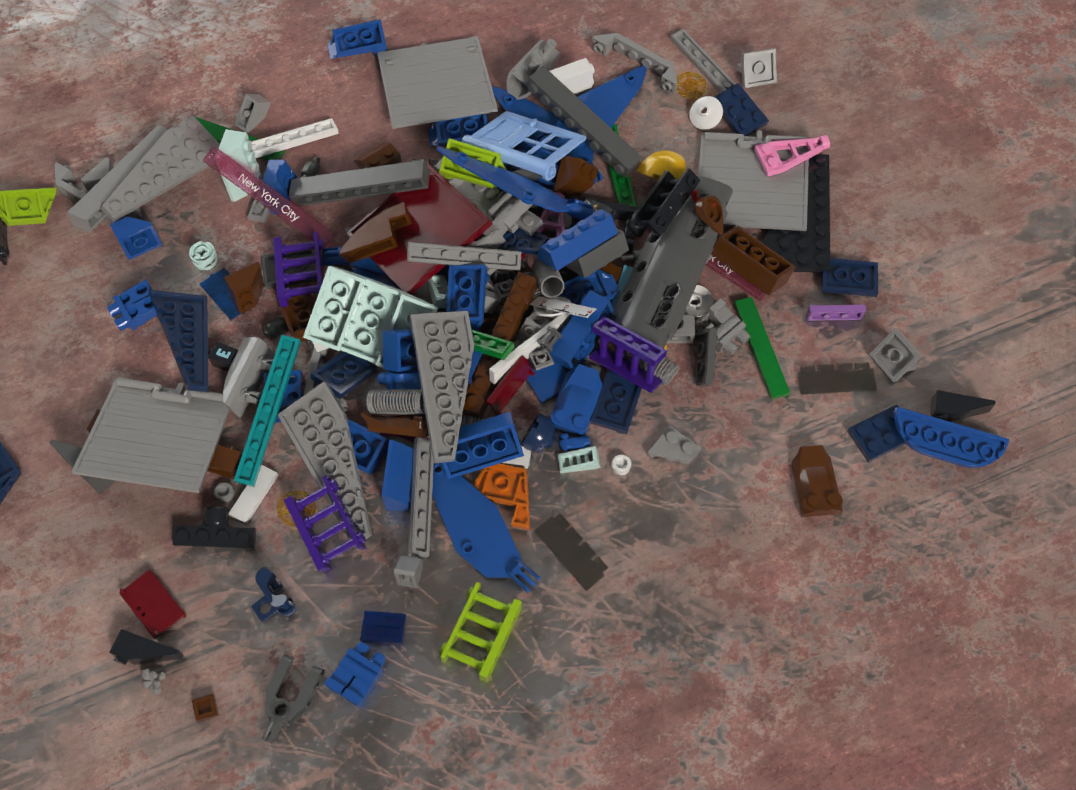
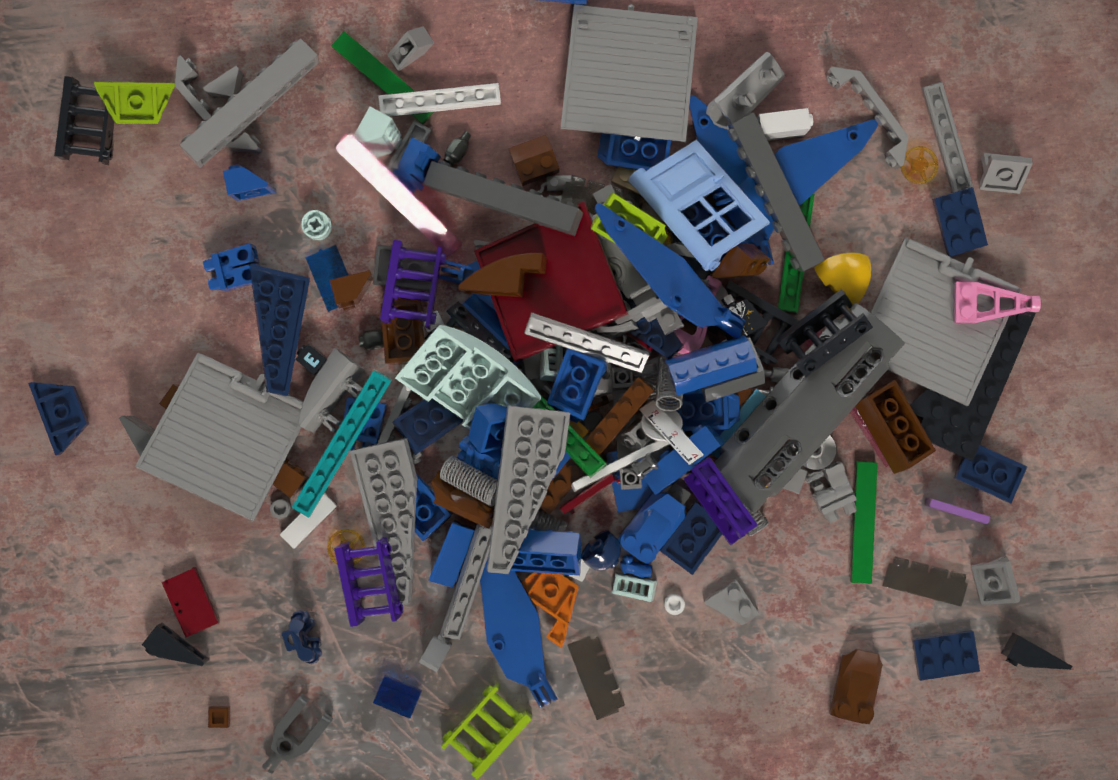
camera: 25 degrees right, 25 degrees up
light grey wing [102,116,220,222] -> none
light grey plant [141,669,166,695] -> none
black plate [173,506,256,549] -> none
blue hips [324,641,387,709] -> none
white dish [689,96,723,130] -> none
reddish brown piece [692,190,723,236] -> none
dark grey wing [694,328,718,387] -> none
blue plate [894,407,1009,468] -> none

